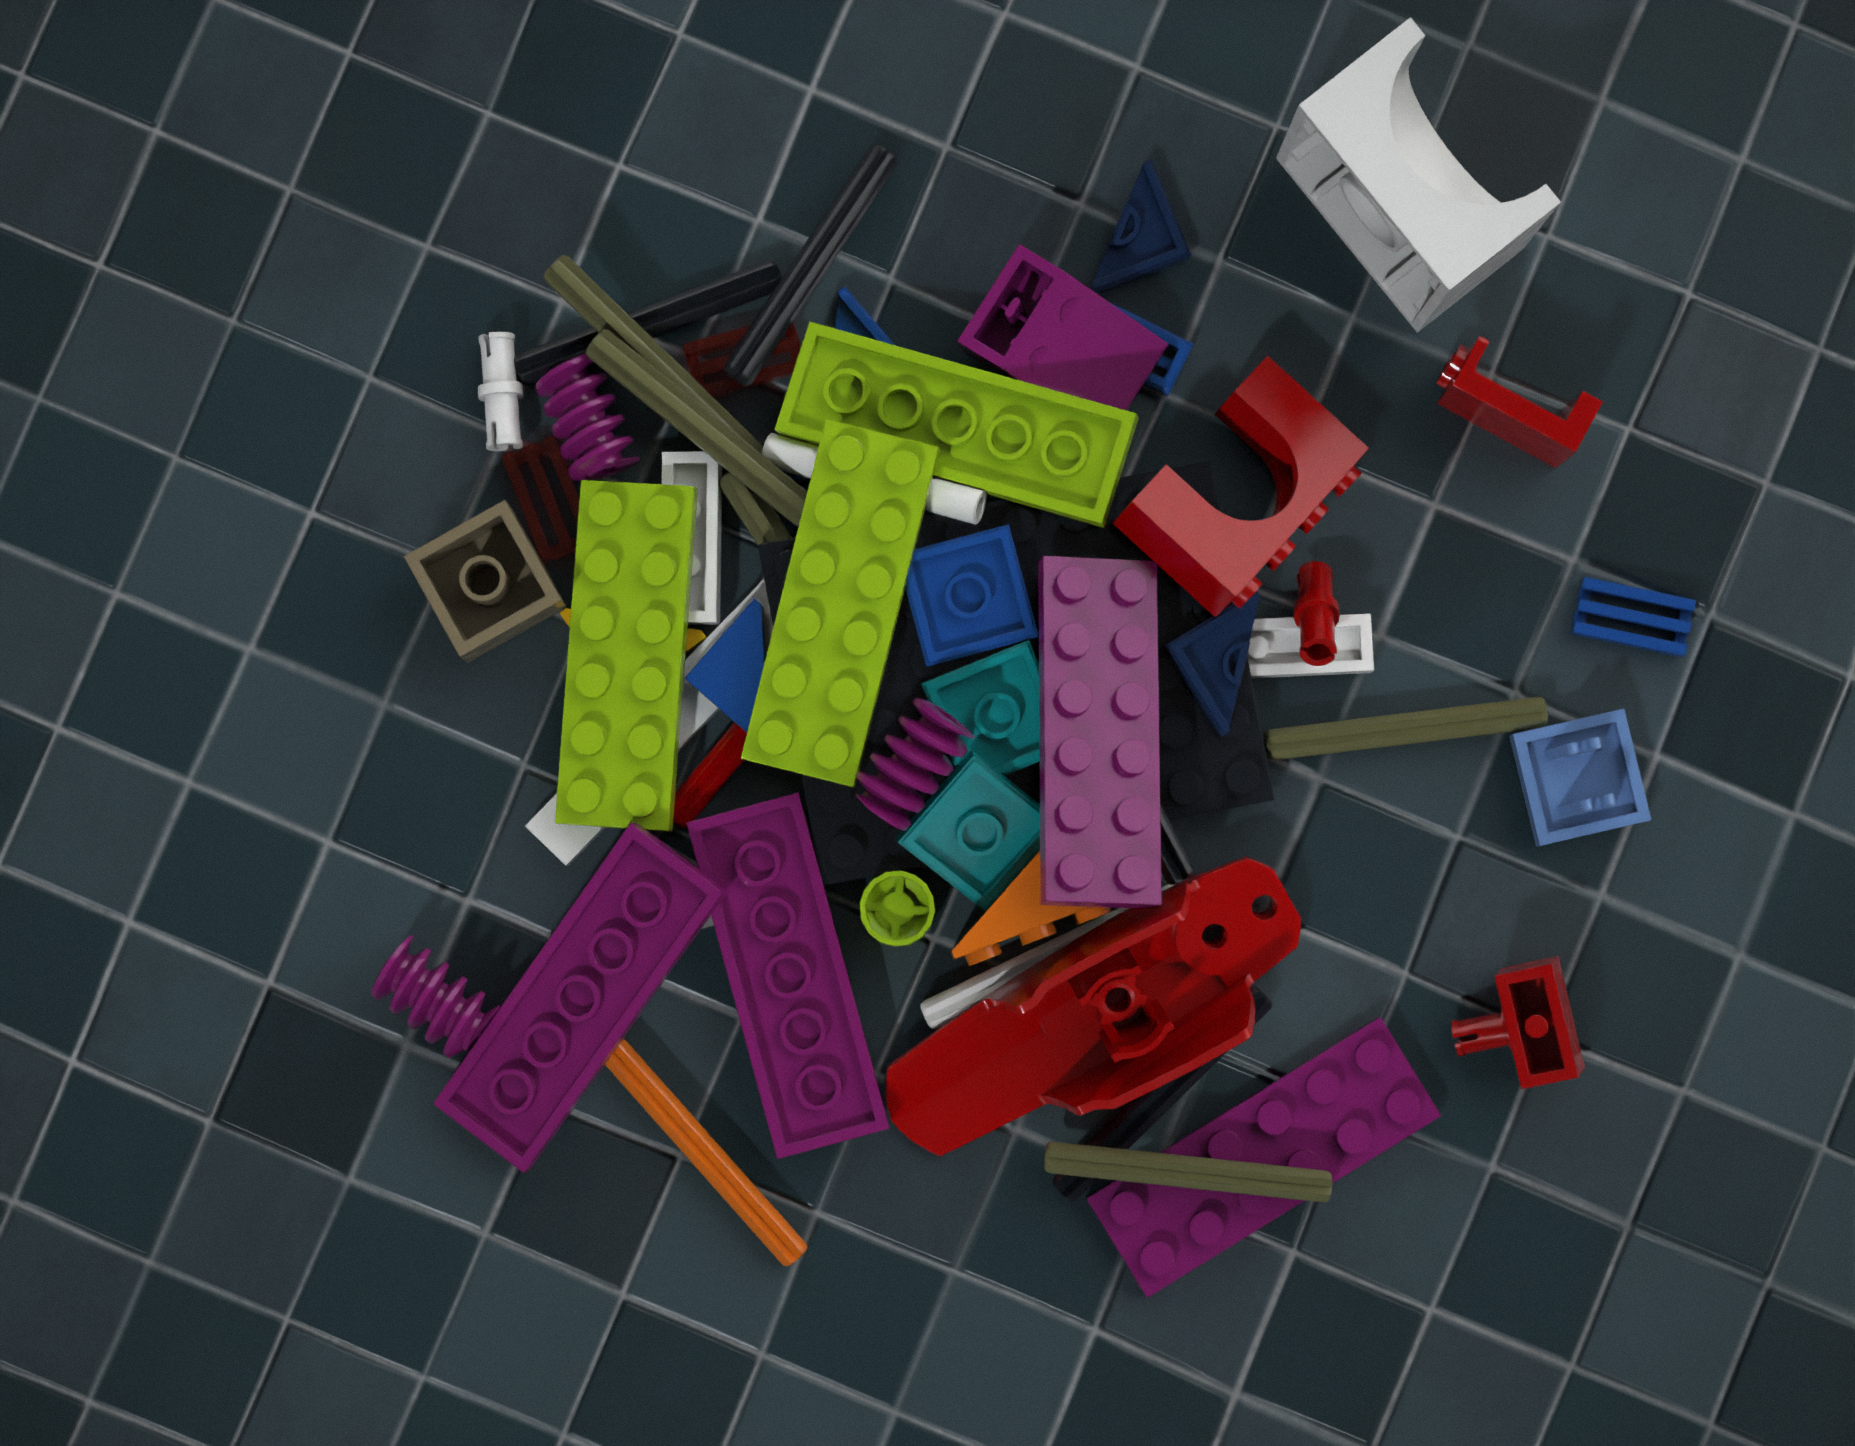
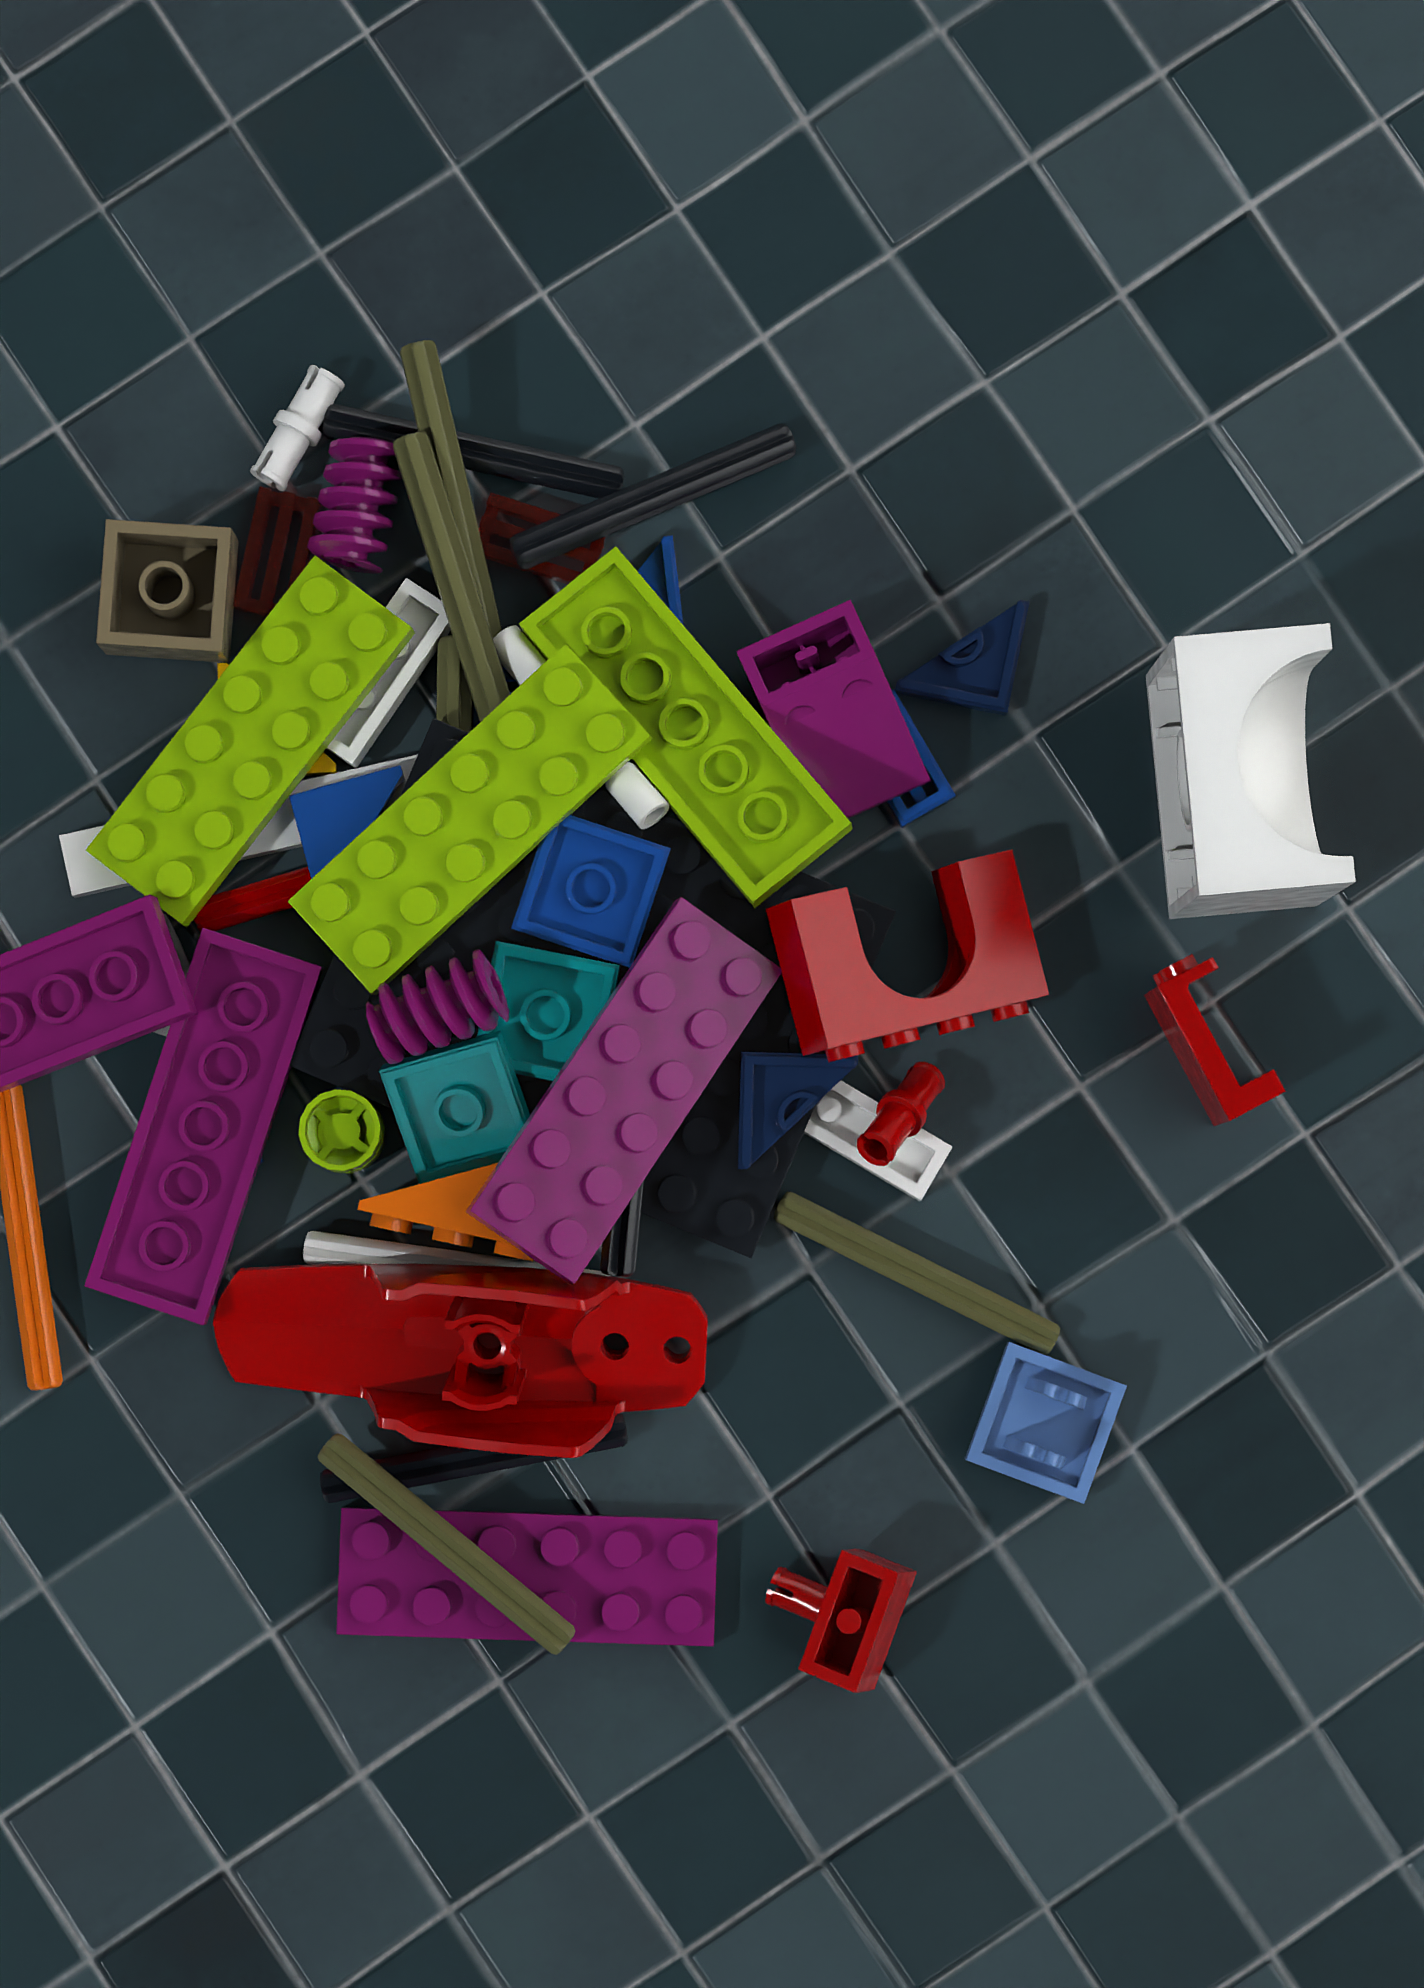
camera: 30 degrees right, 0 degrees up
blue tile [1570,577,1696,657] -> none

